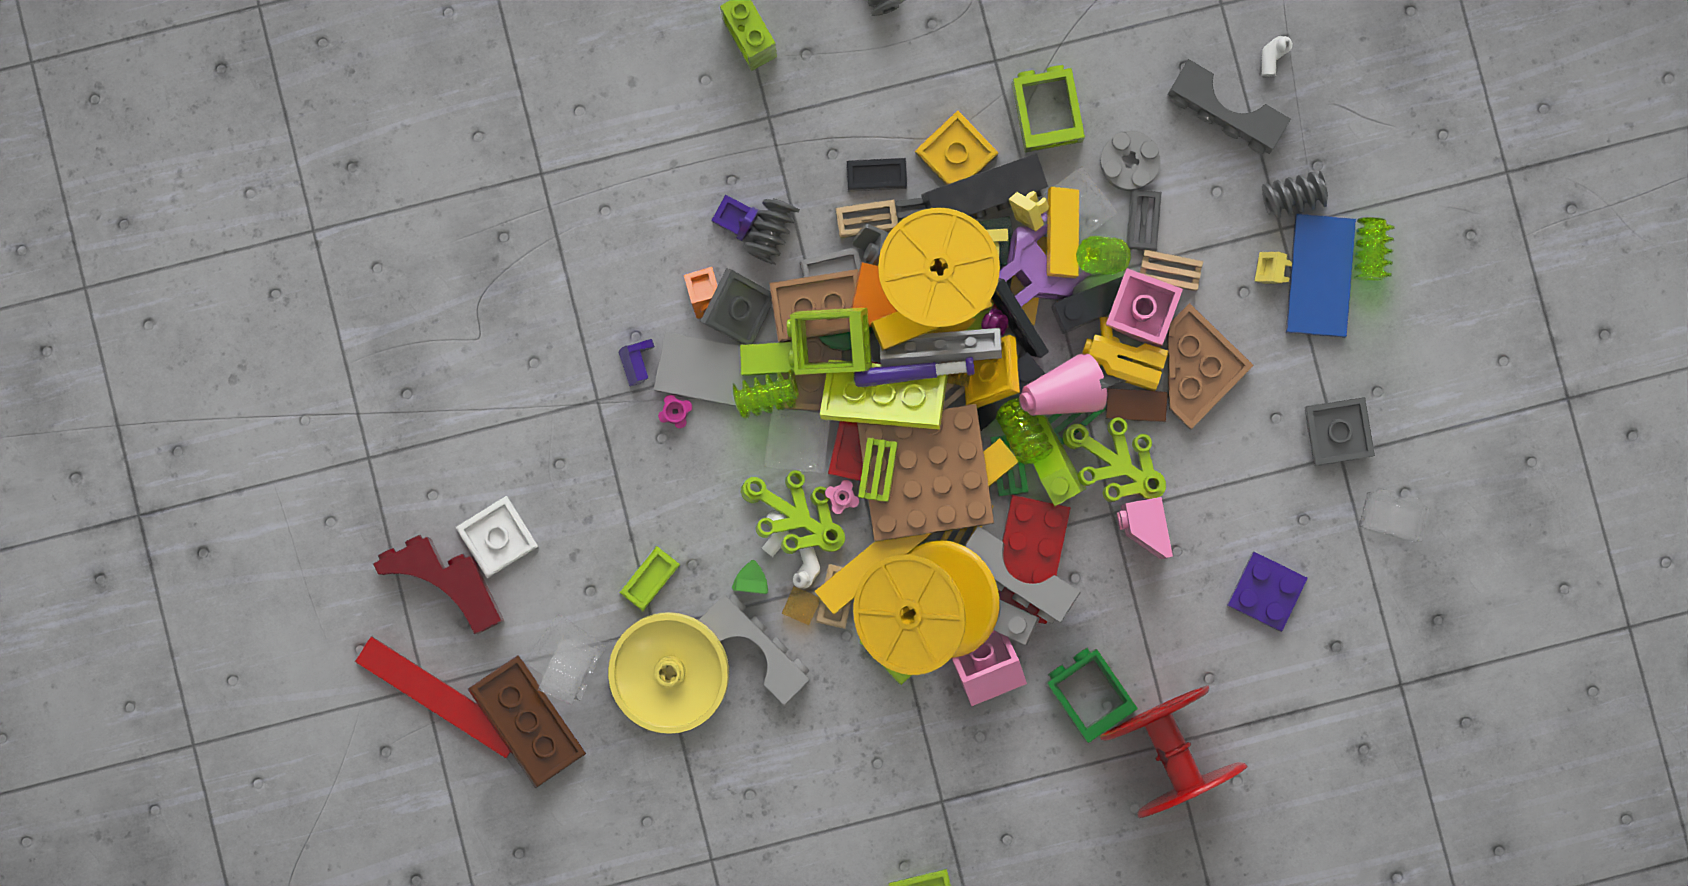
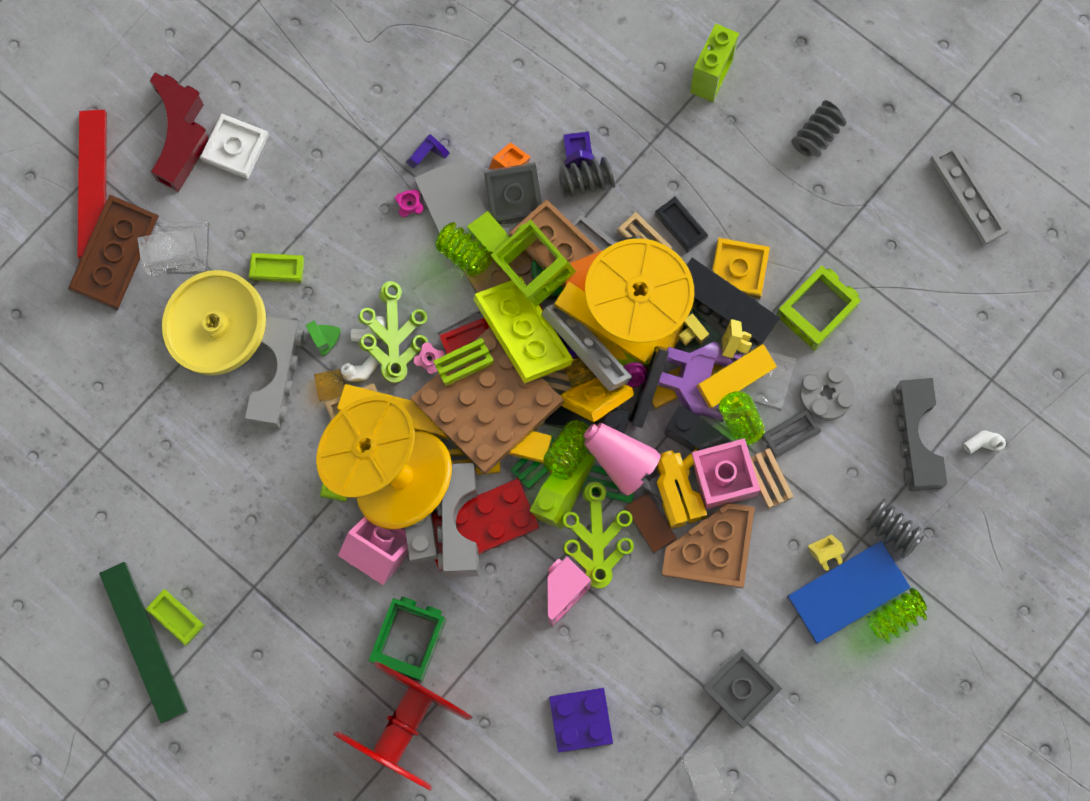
camera: 60 degrees right, 10 degrees down
dark purple piece [854,357,975,387] -> none

